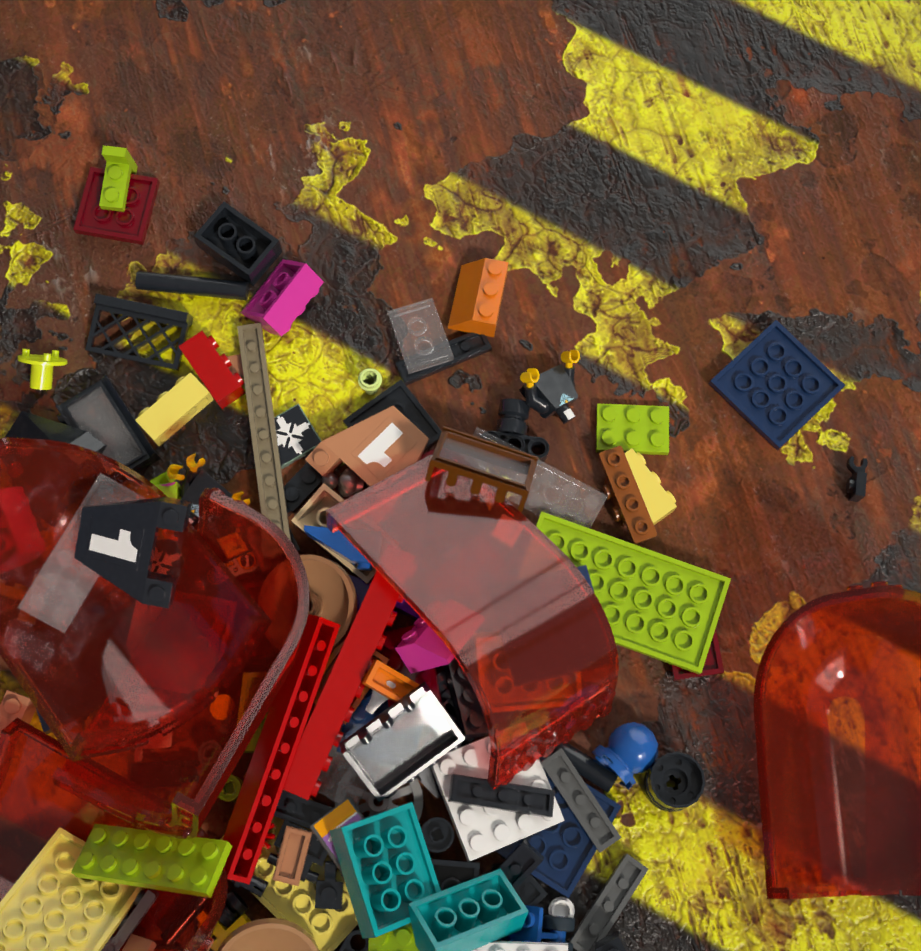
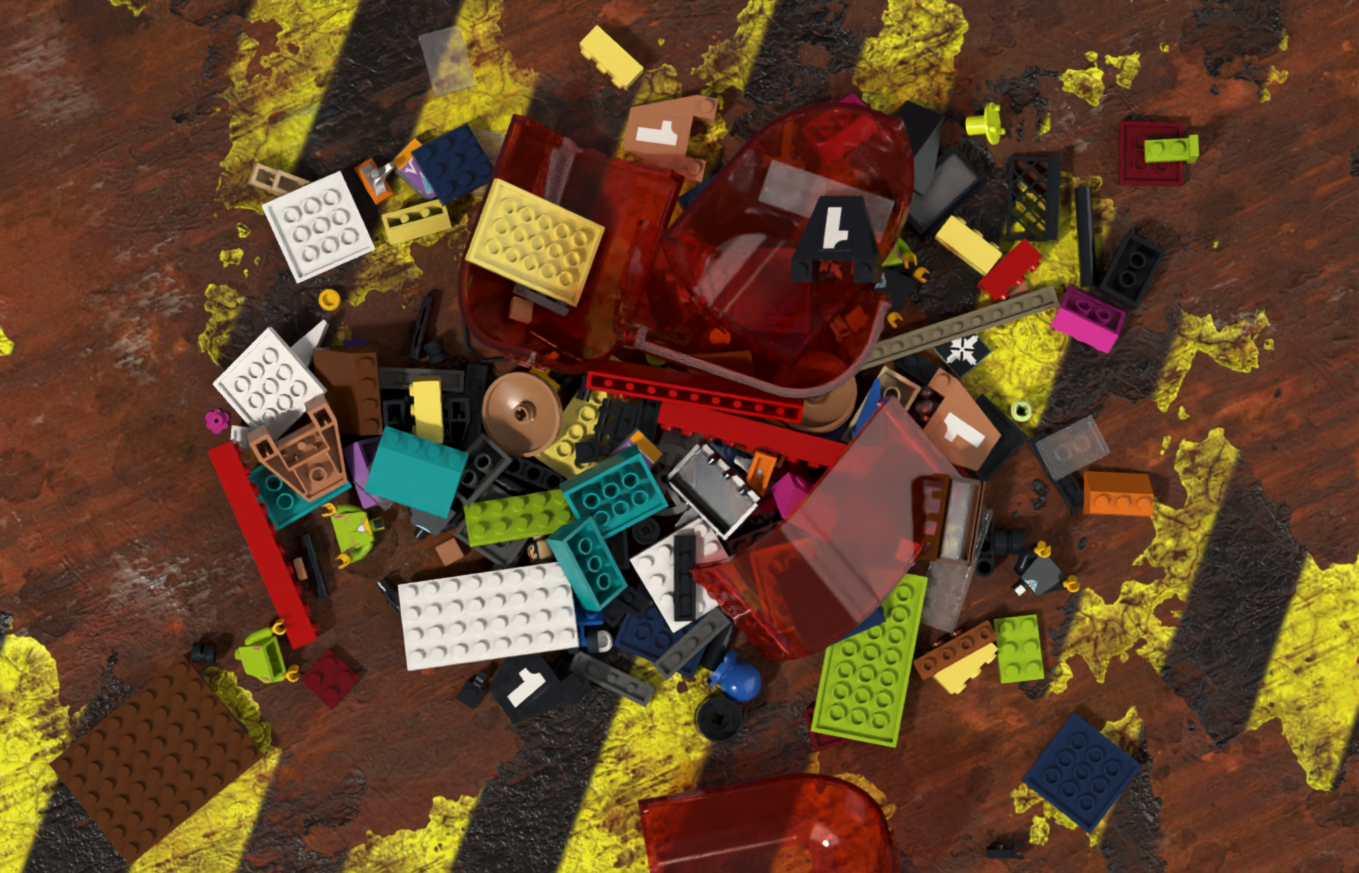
camera: 75 degrees right, 10 degrees up
lime plate [71,824,232,898] -> none
nougat tile [272,826,313,886] -> none

